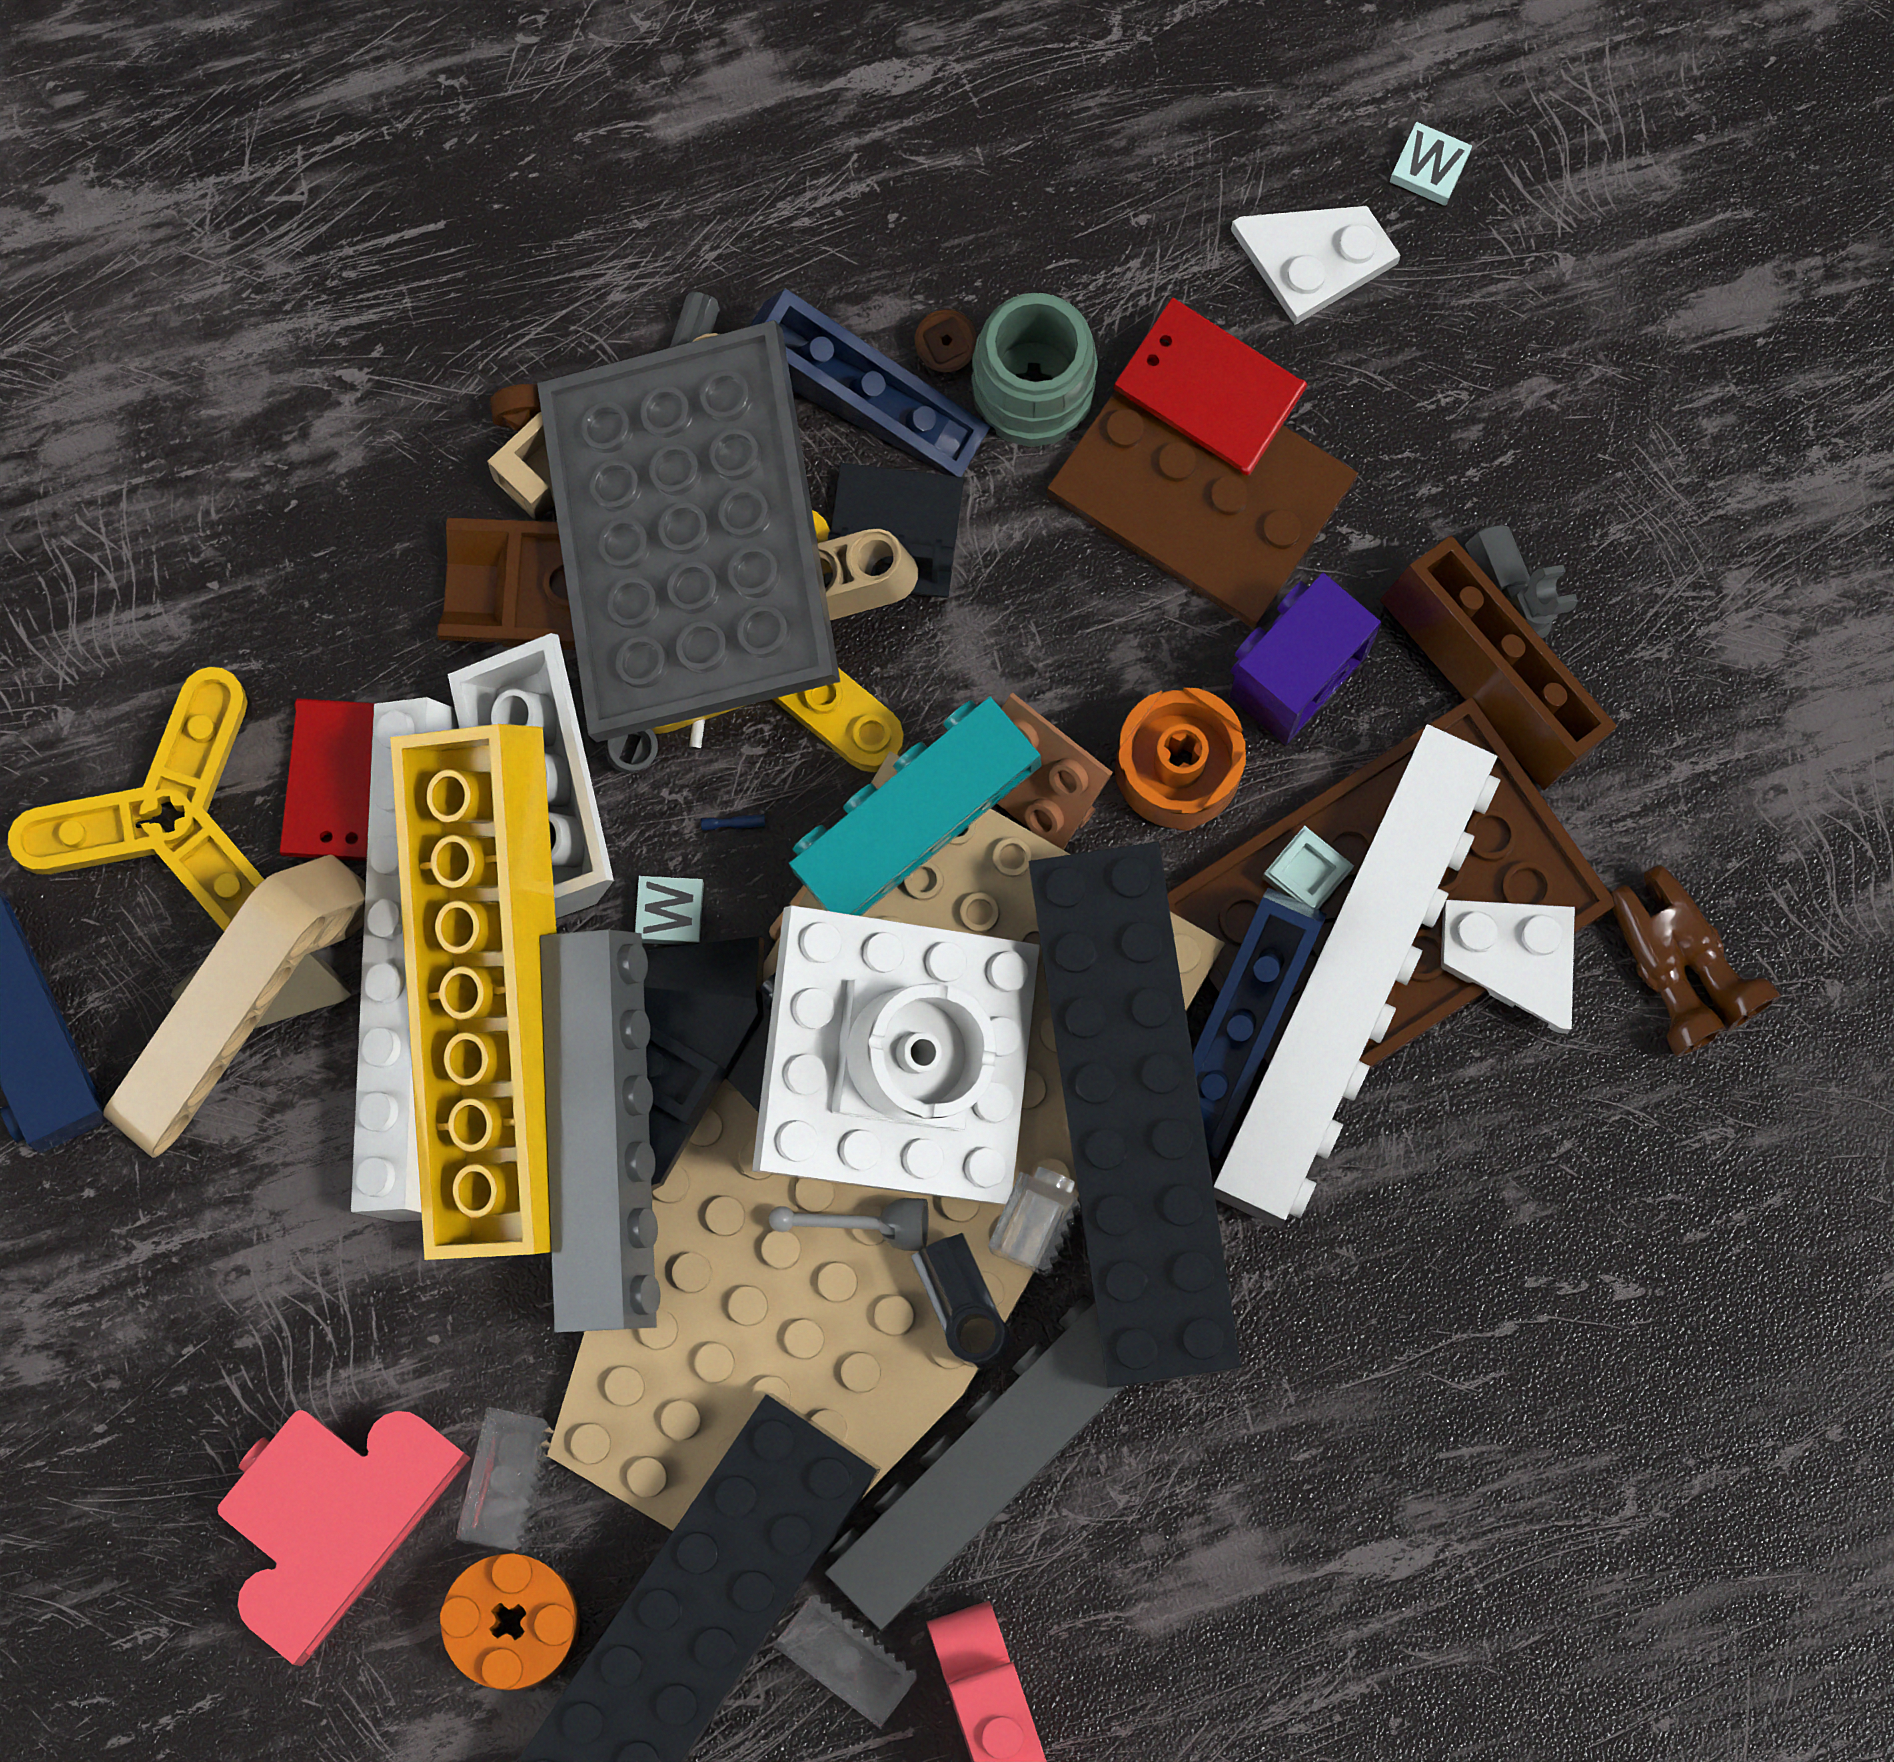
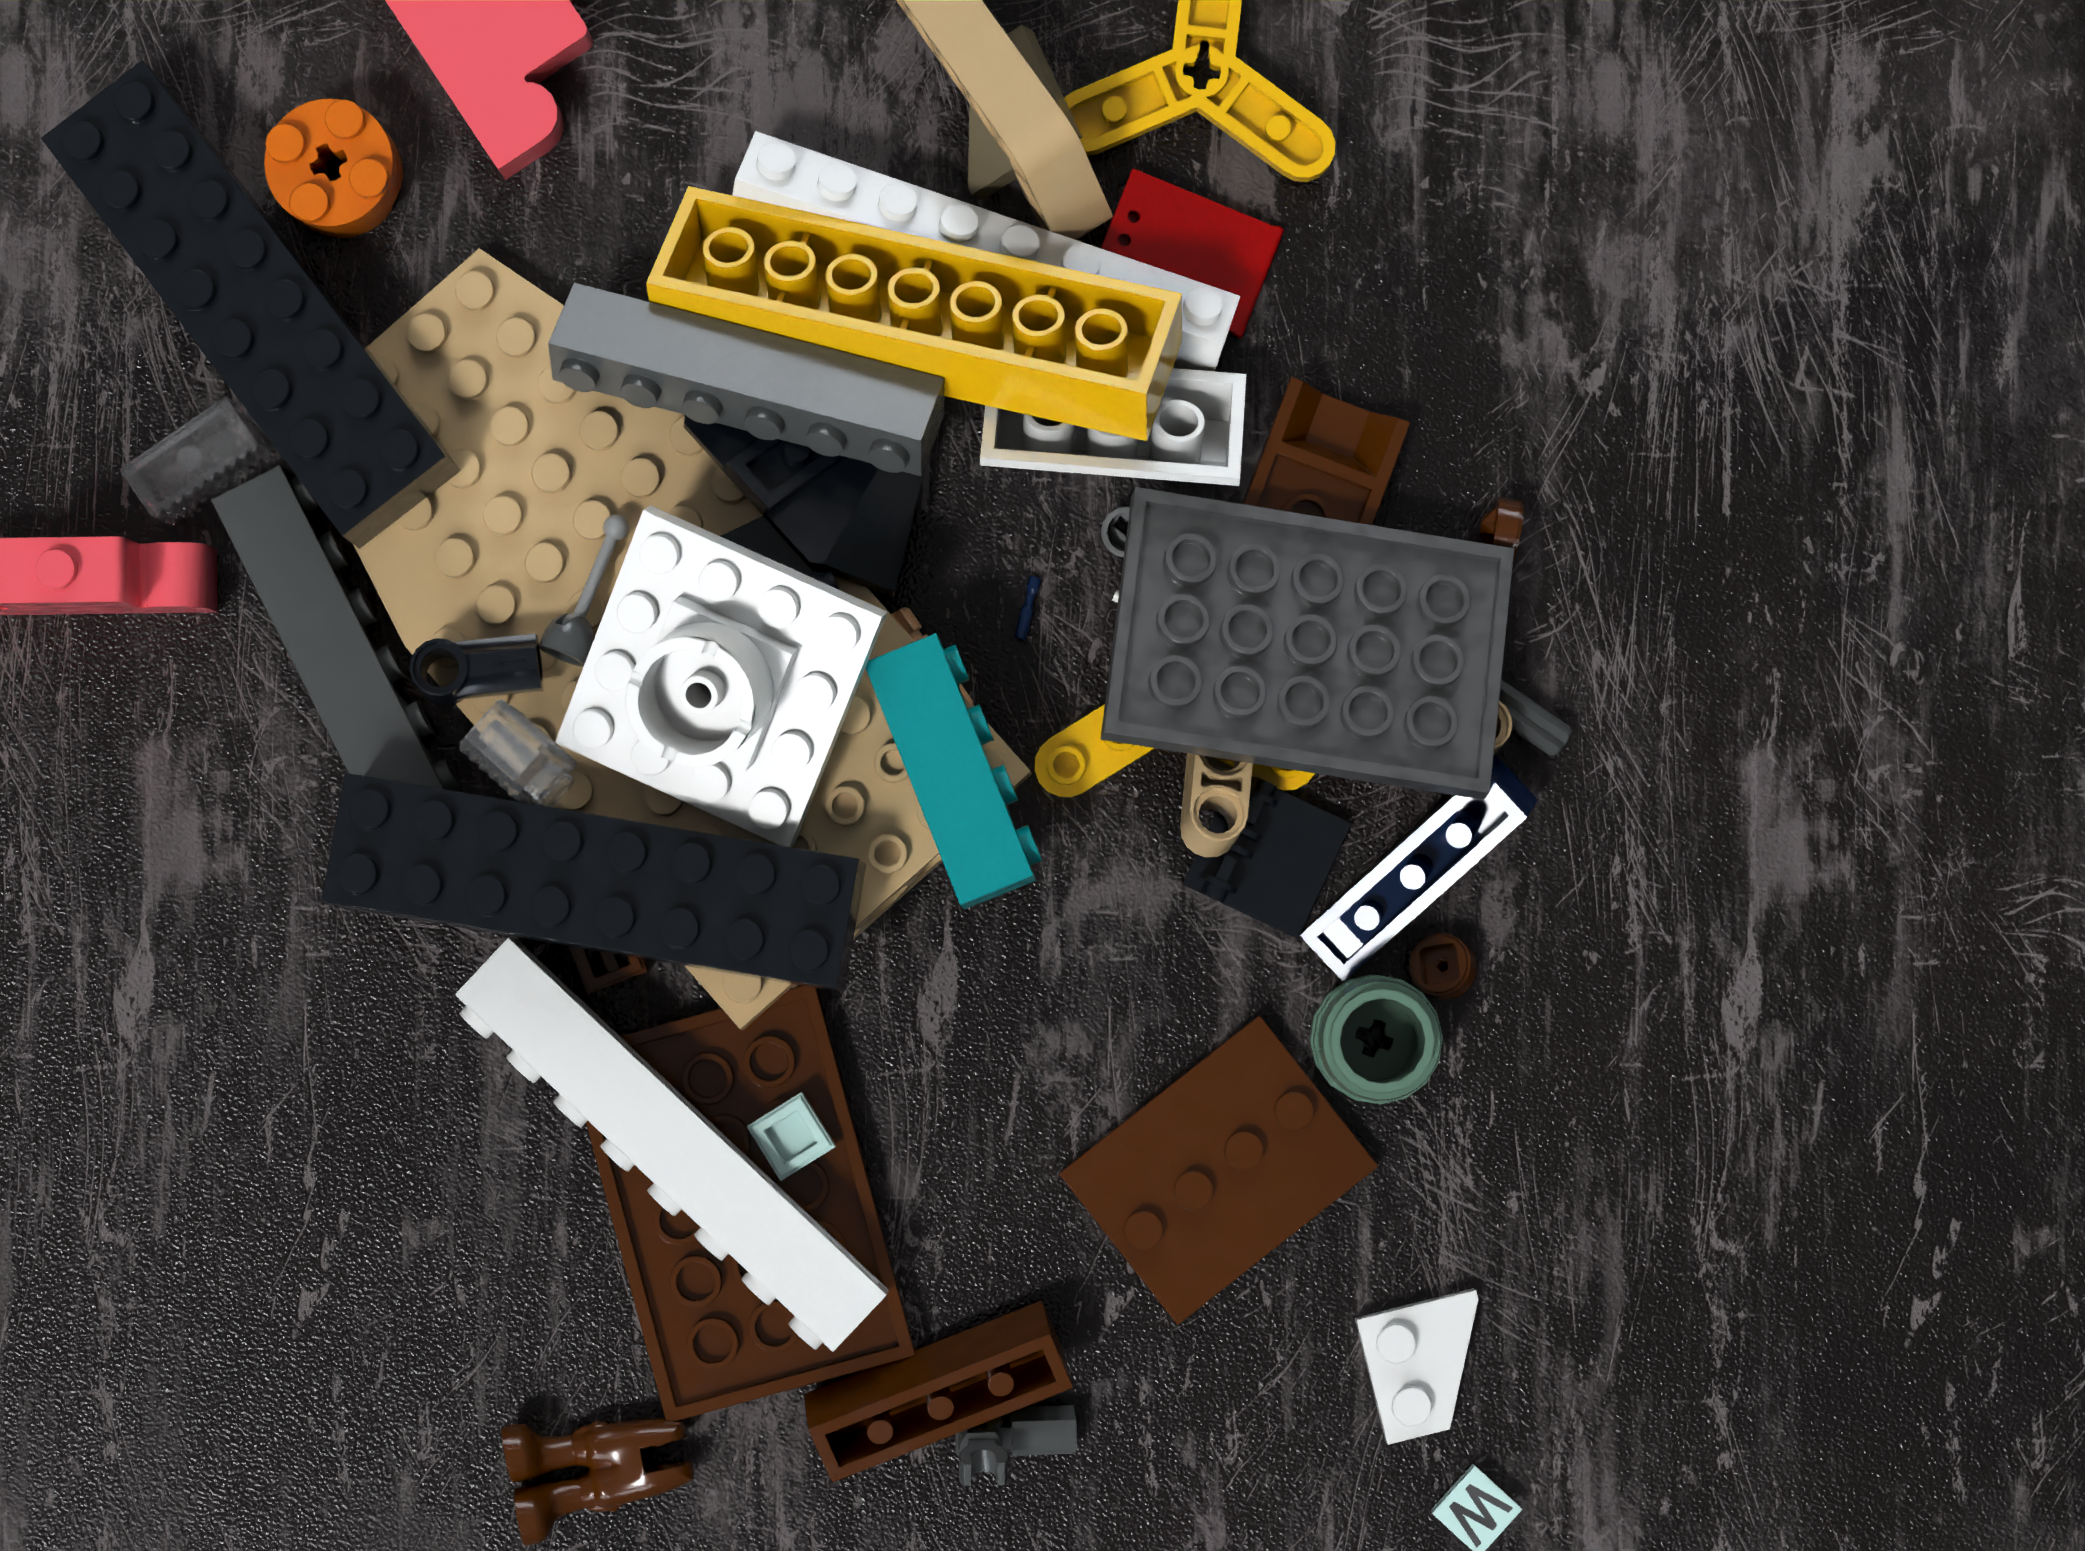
camera: 110 degrees right, 10 degrees up
clear brick [456,1407,554,1555] -> none
tan panel [487,412,555,521] -> none
light aqua tile [635,876,704,945] -> none
nougat hinge [997,693,1113,850] -> none
red container [1113,297,1307,476] -> none
orange brick [1115,688,1246,831] -> none
dark blue slope [1193,888,1327,1159] -> none
dark purple brick [1229,572,1381,746] -> none
white wing [1441,900,1575,1034] -> none

